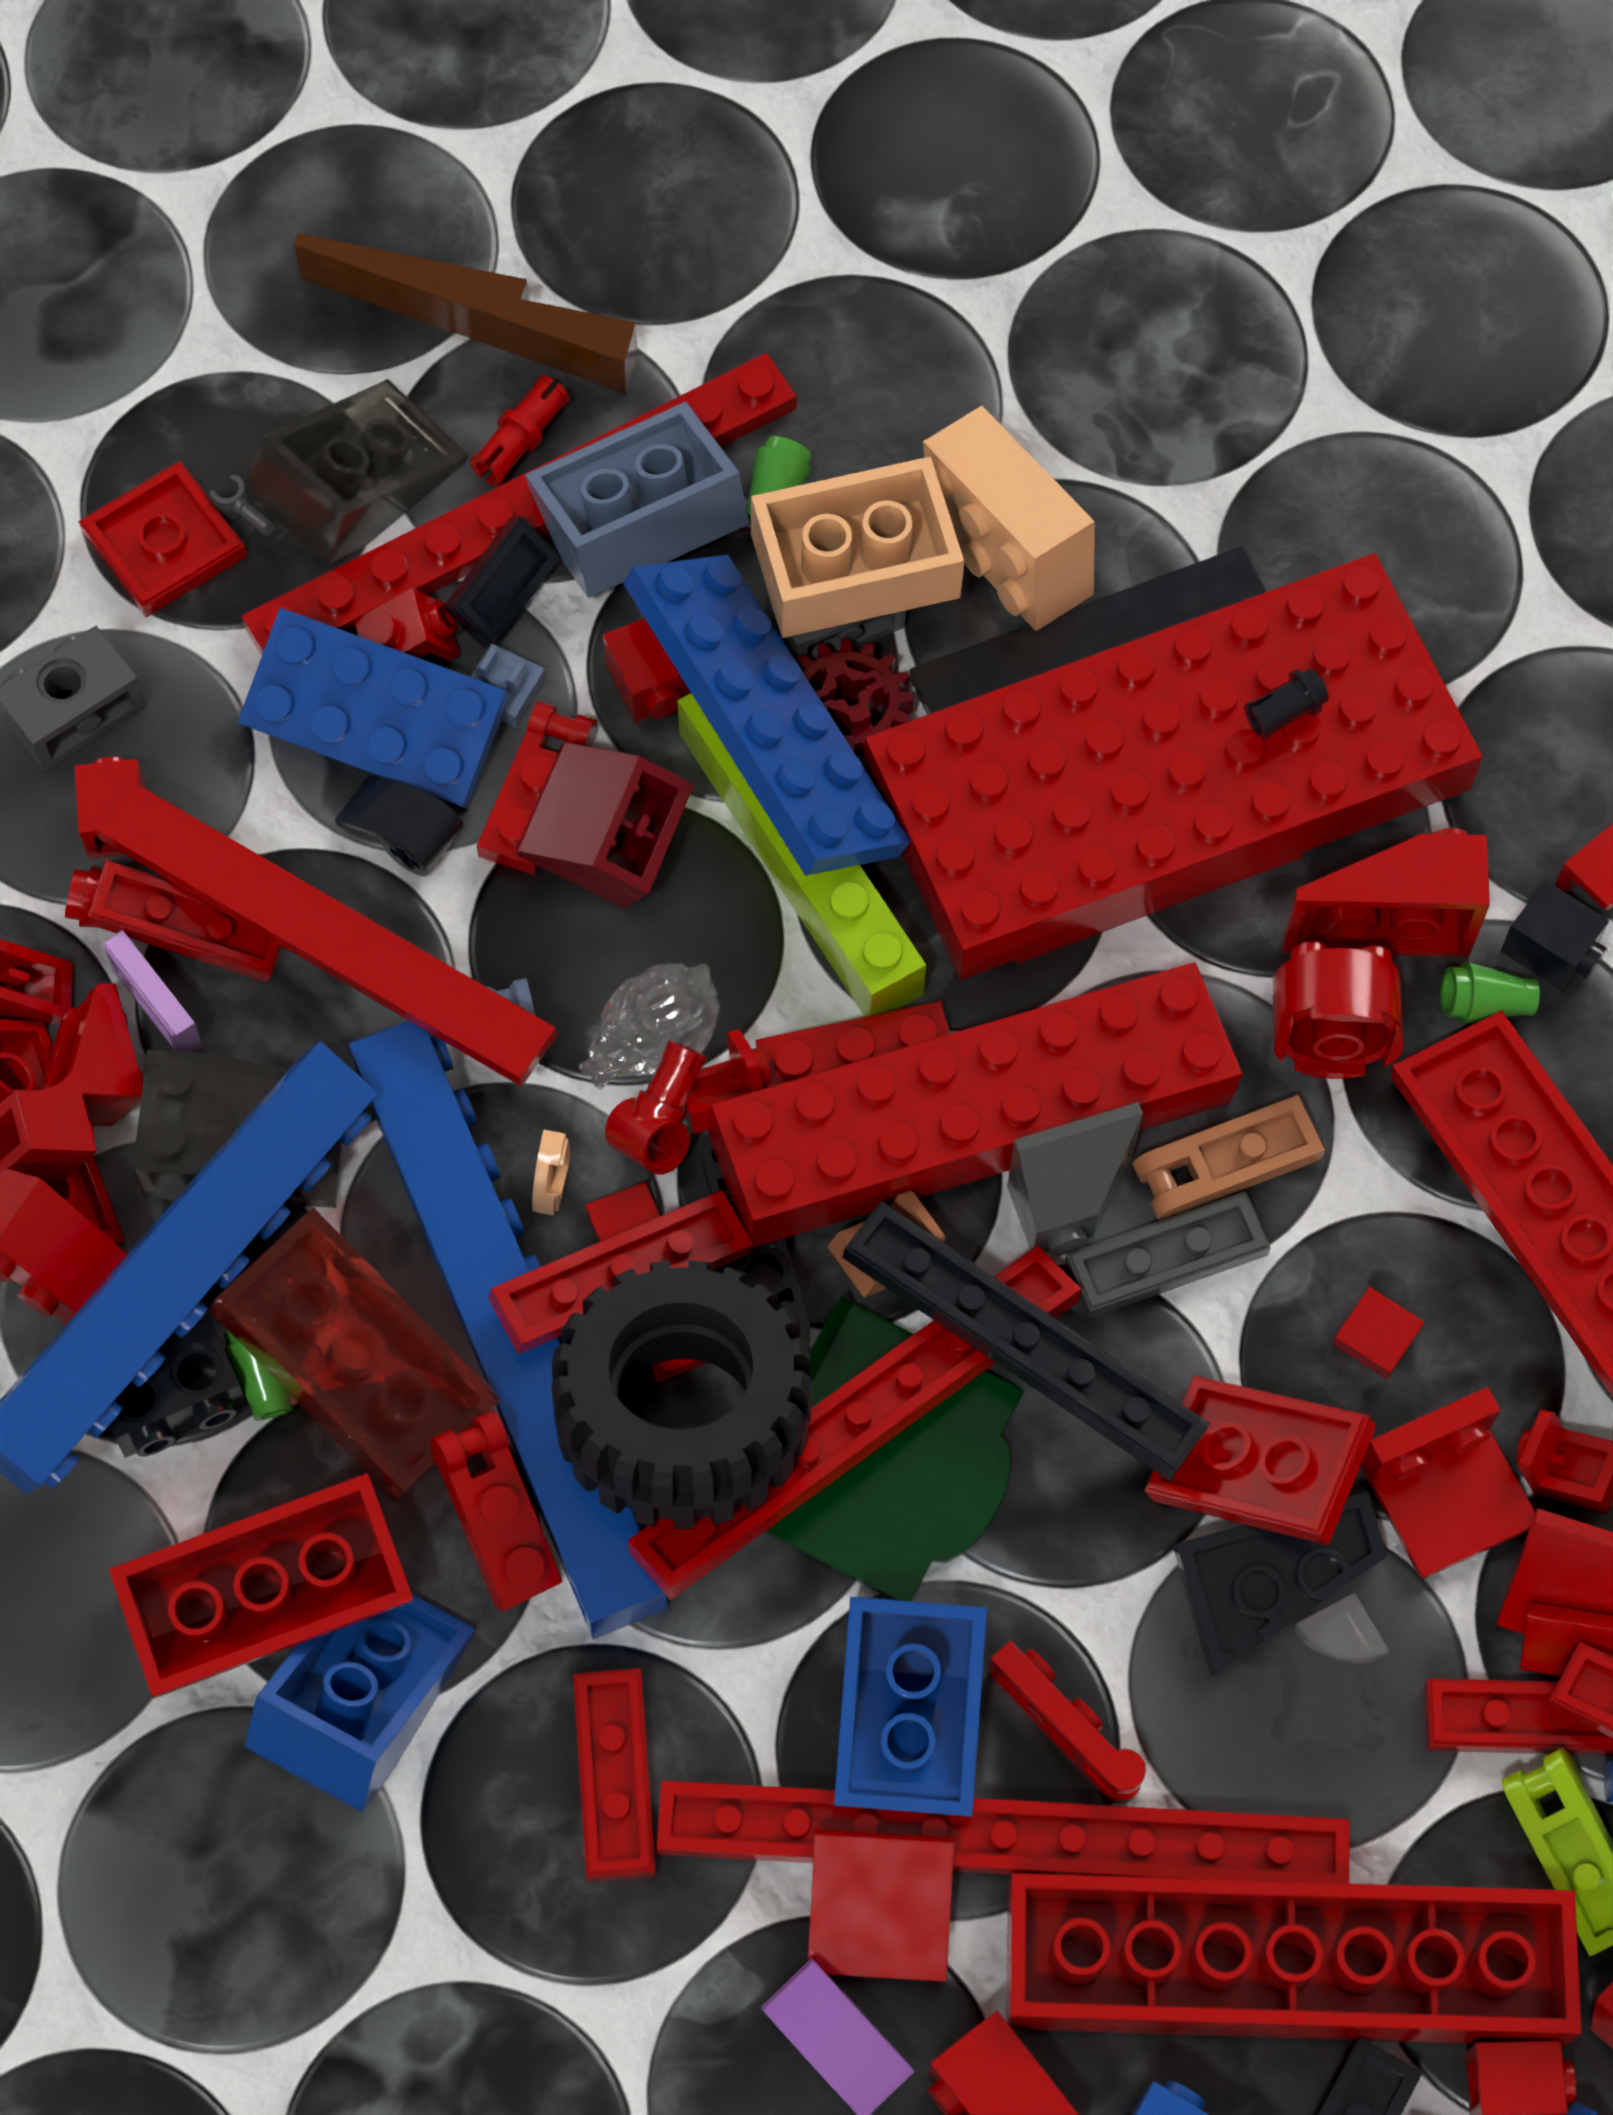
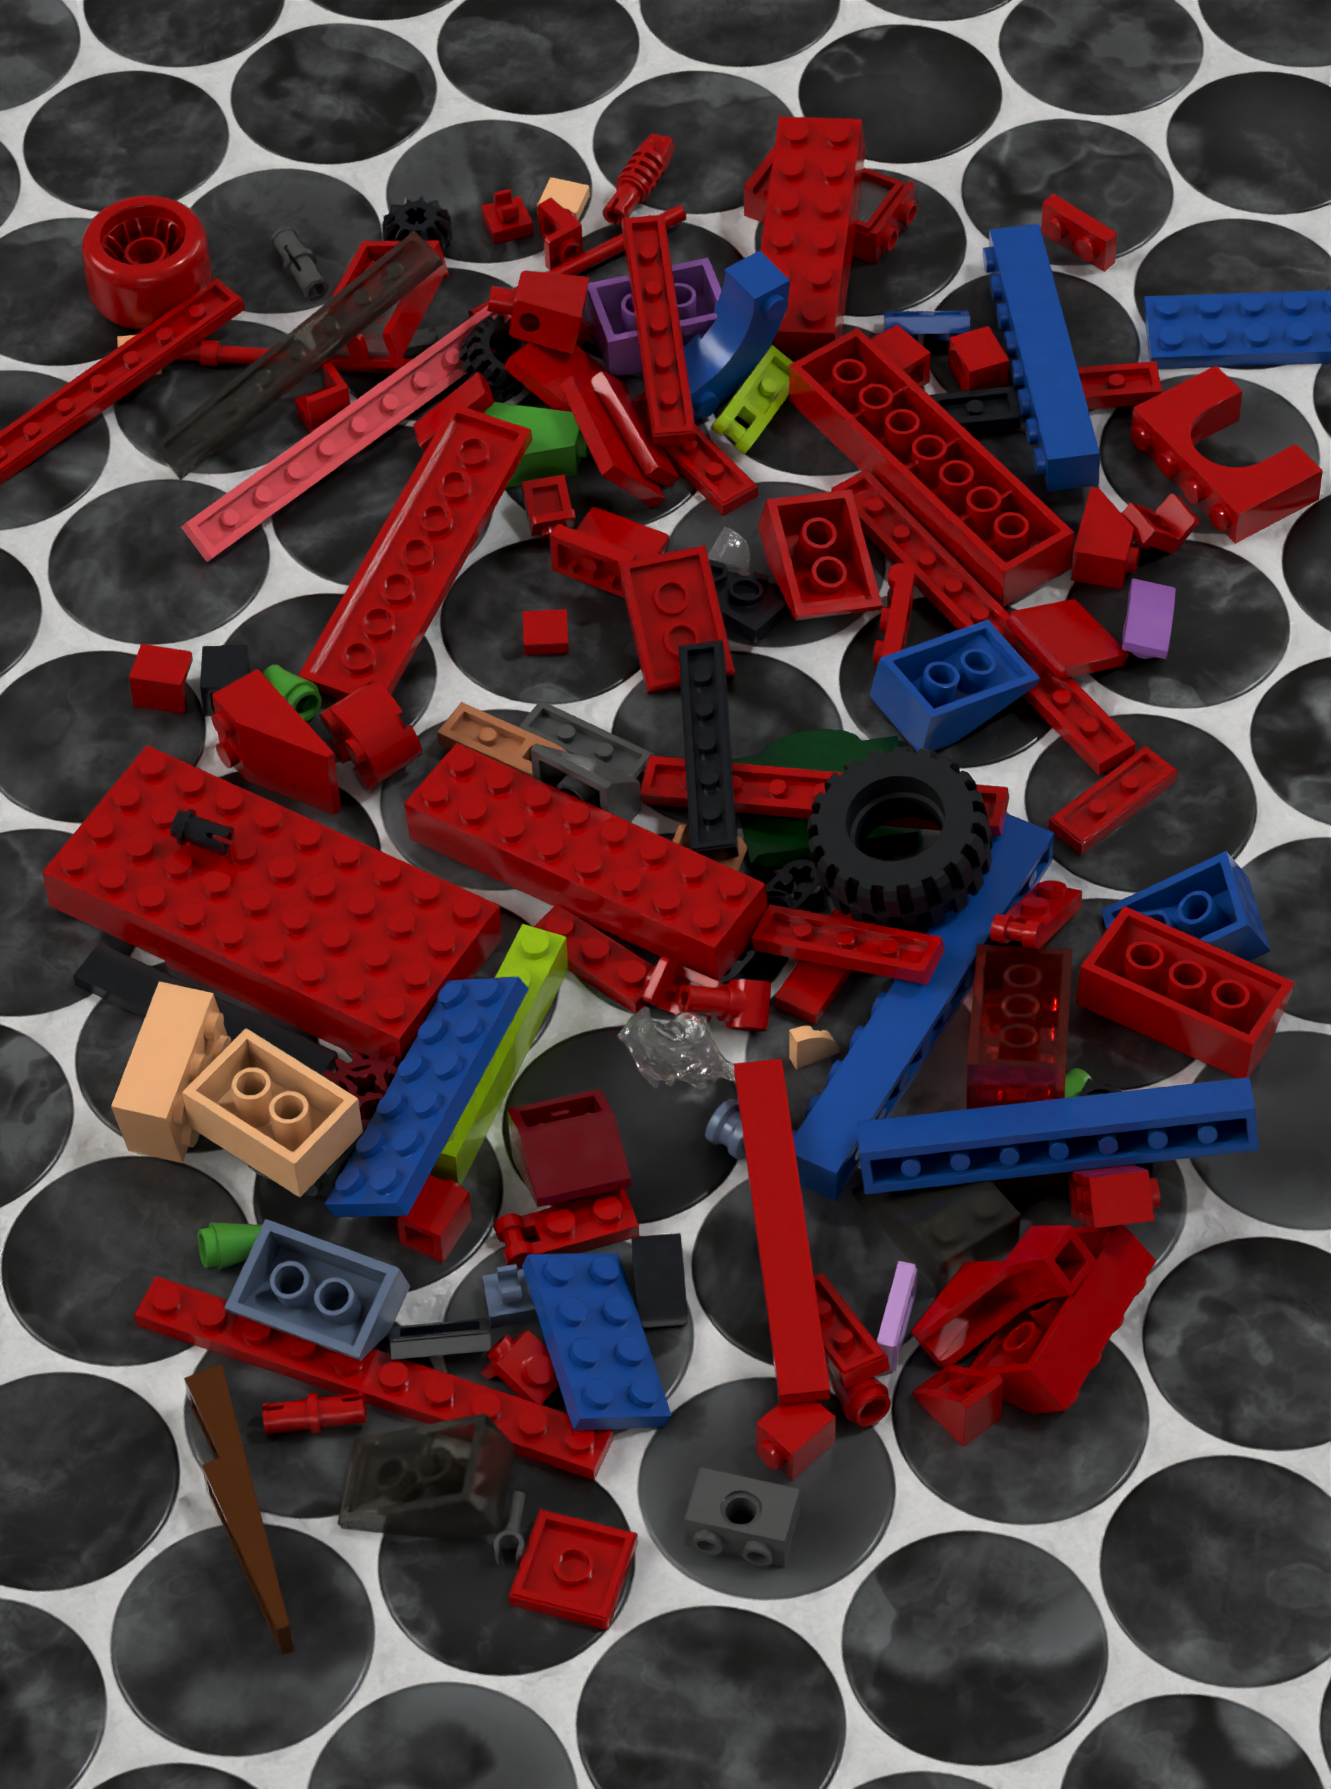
camera: 125 degrees left, 15 degrees down
none -> red slope [758,489,882,621]

